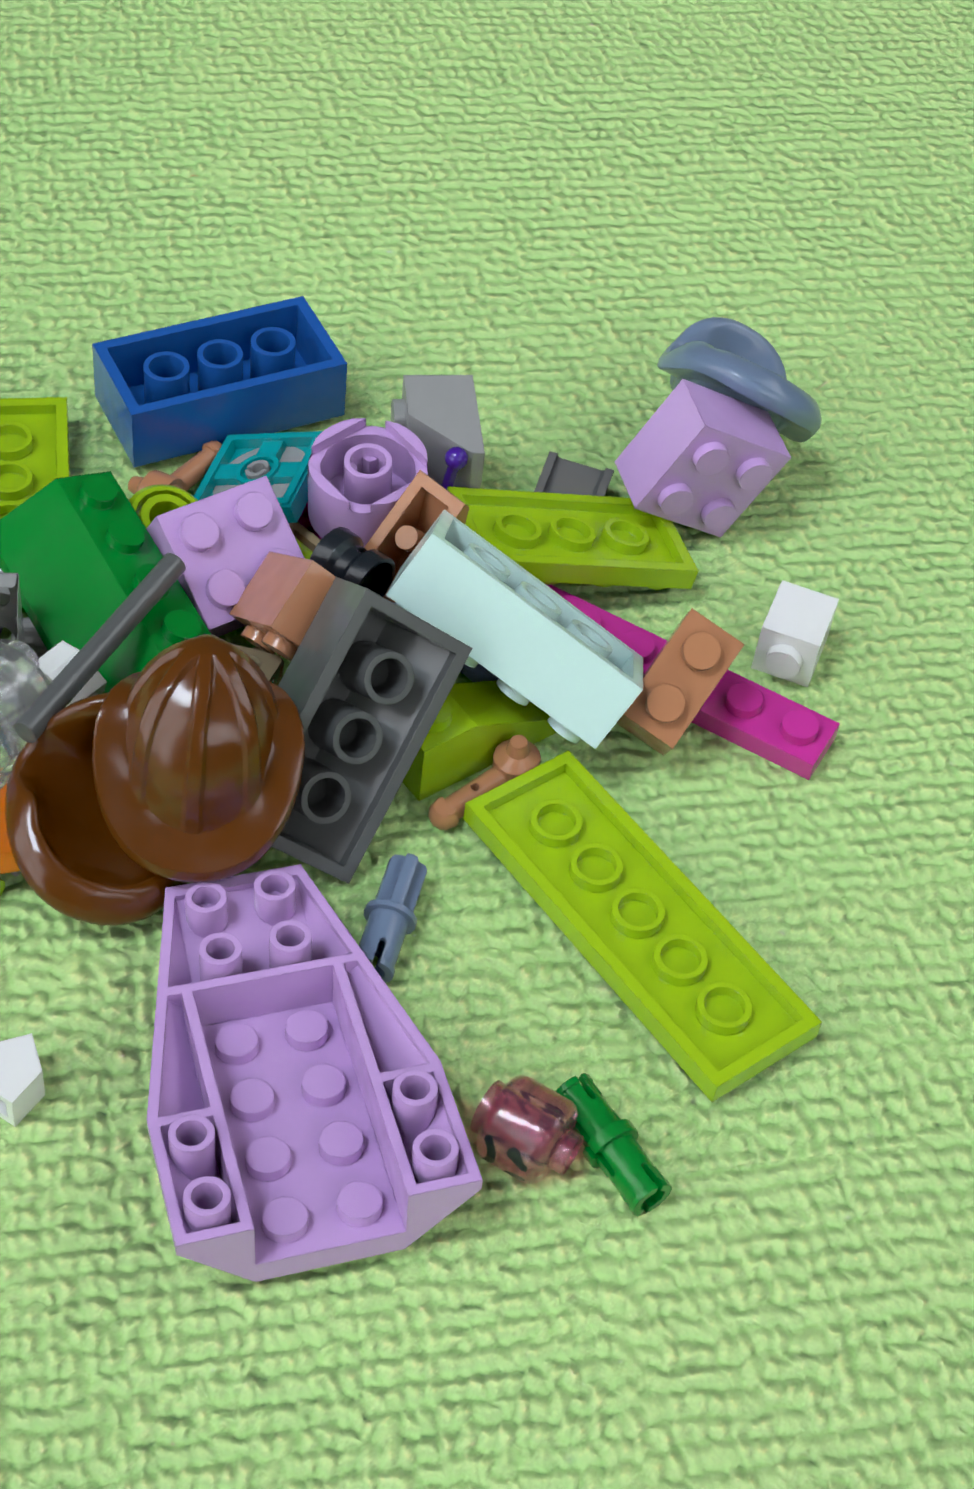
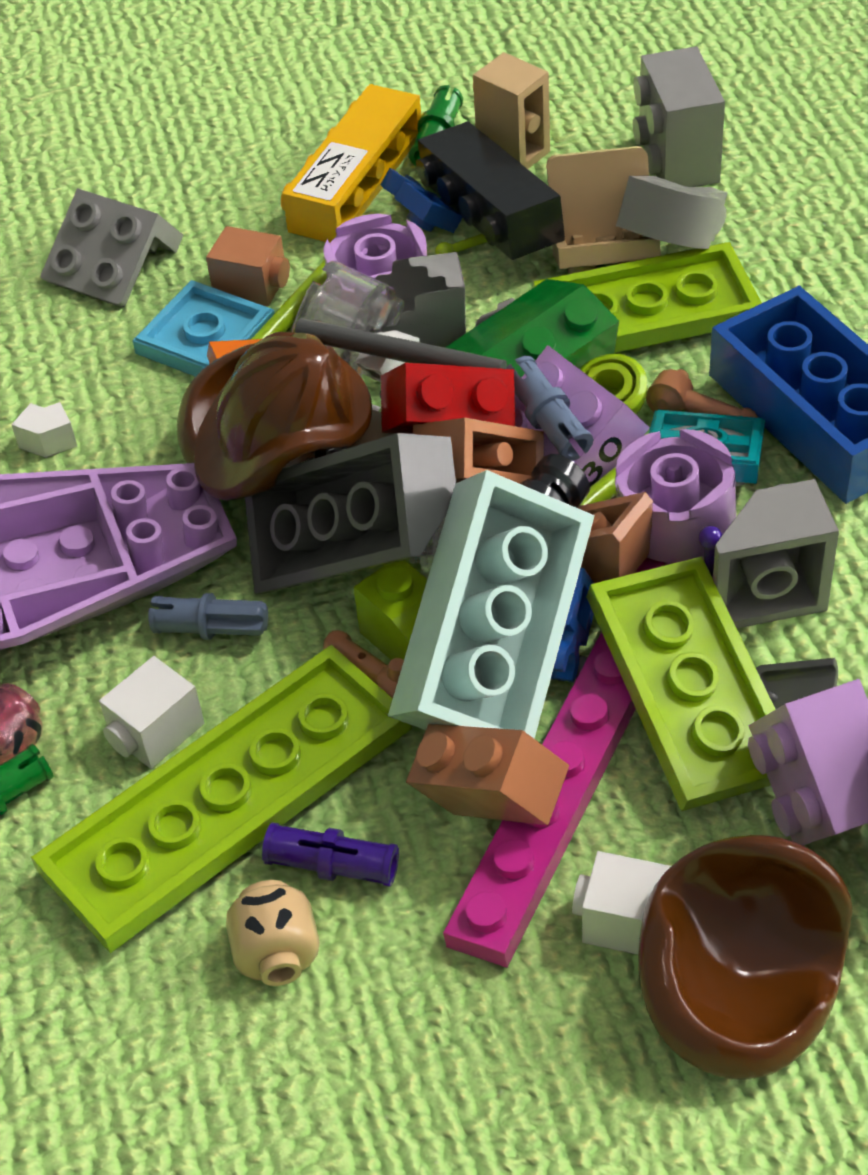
camera: 95 degrees right, 0 degrees up
none -> white brick [99,656,205,769]
none -> tan head [226,880,319,986]
none -> dark purple pin [262,822,399,887]
none -> red brick [381,362,515,434]
none -> sand blue pin [506,356,594,461]
none -> reddish brown piece [638,835,853,1080]

